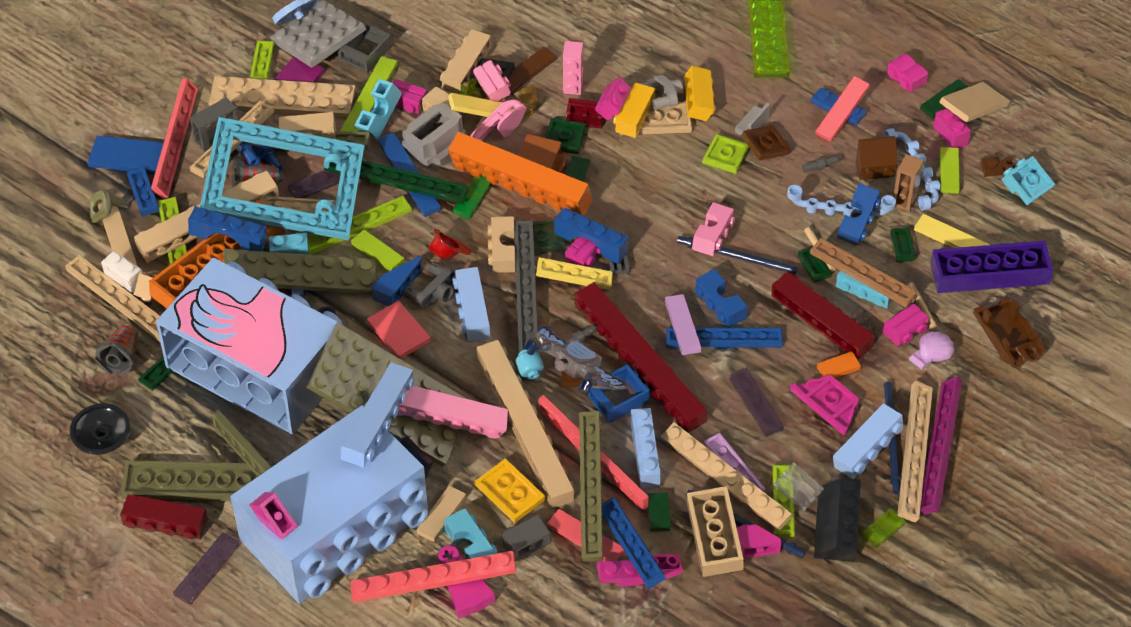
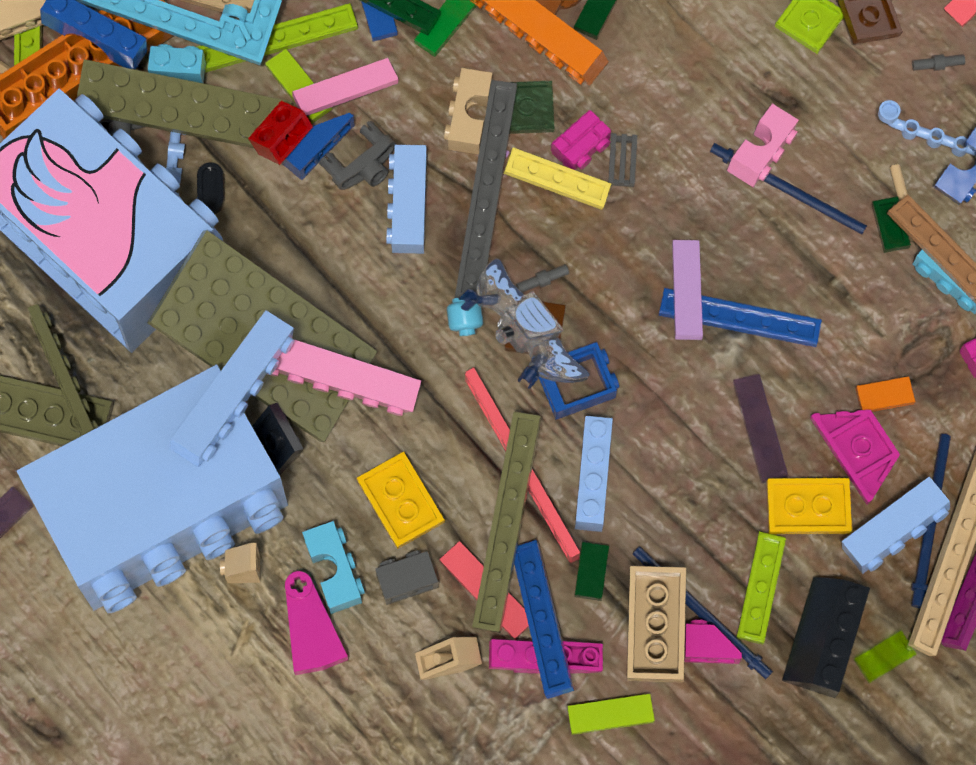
camera: 10 degrees right, 20 degrees up
dark pink slope [249,492,298,539] -> none
coral plate [351,551,516,603] -> none
coral tile [367,301,431,359] -> none
tan tile [417,486,466,542] -> none
red piece [429,229,472,259] -> none
tan brick [477,340,576,509] -> none
blue arch [555,207,629,264] -> none
dark red brick [574,282,708,433] -> none
tan plate [661,423,792,531] -> none
blue arch [695,269,748,328] -> none
lavender tile [703,433,765,493] -> none
dark red brick [771,271,875,360] -> none
clear hinge [774,462,824,511] -> none
none -> tan slope [220,543,260,583]
none -> red brick [248,100,313,165]
none -> bright pink tile [292,58,399,116]
none -> tan slope [415,637,482,680]
none -> lime tile [567,694,655,735]
none -> yellow plate [766,478,852,534]

